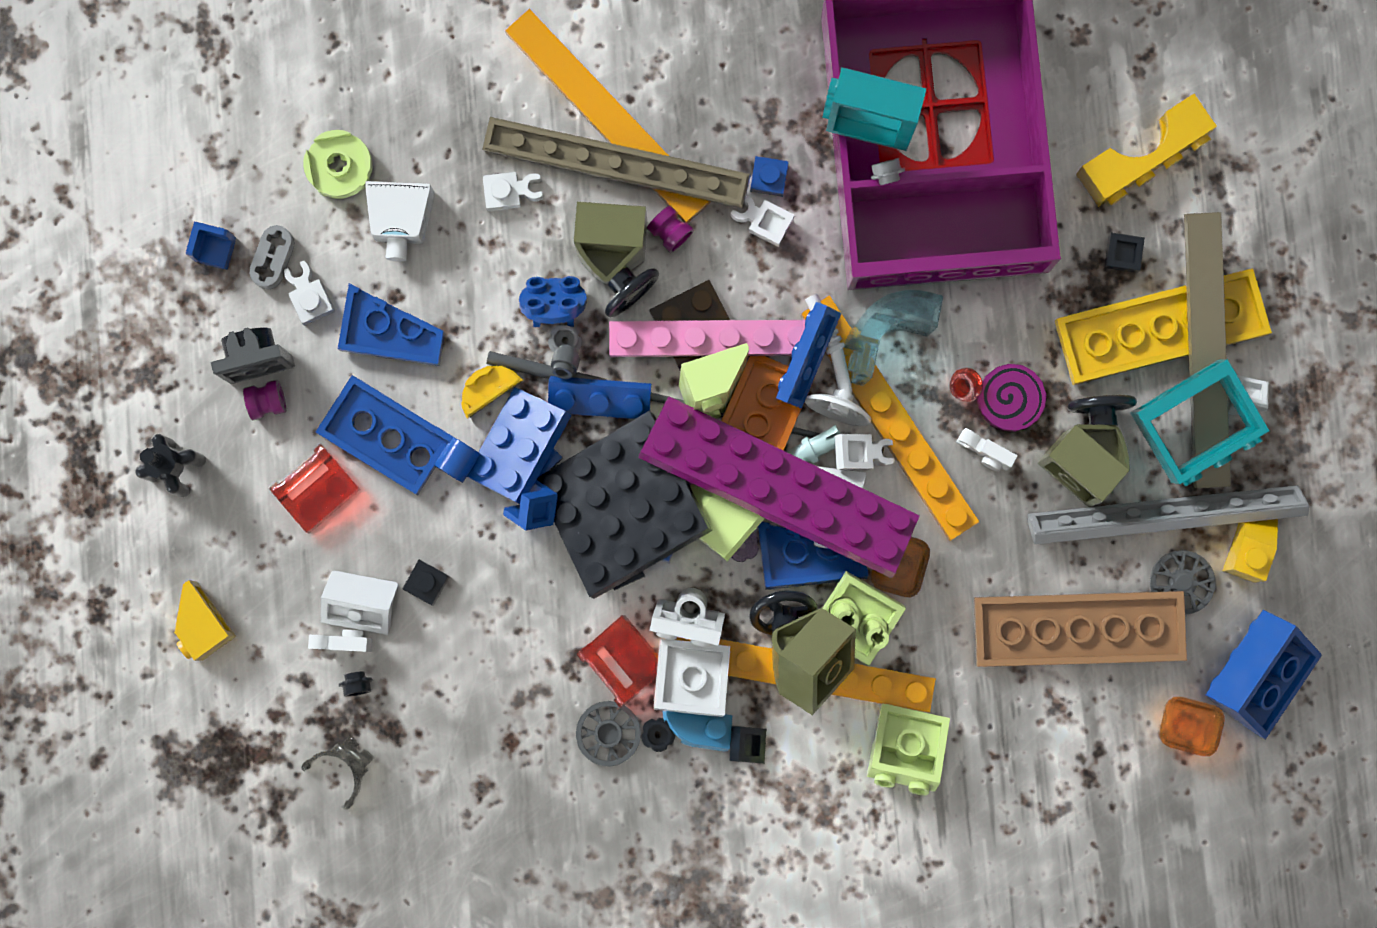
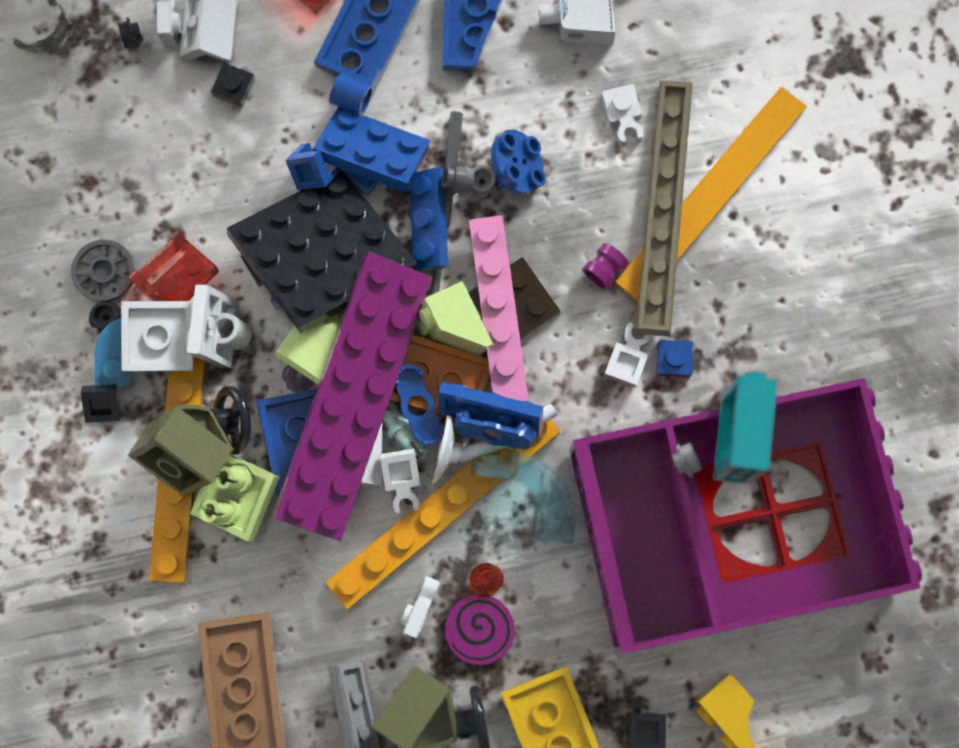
camera: 80 degrees right, 5 degrees down
yellow plate [461,366,523,419] -> none
olive piece [574,202,659,317] -> none
yellowish green plate [867,703,950,795] -> none
clear orange piece [871,537,930,598] -> none
none -> blue piece [395,364,444,445]
none -> blue piece [454,409,537,450]

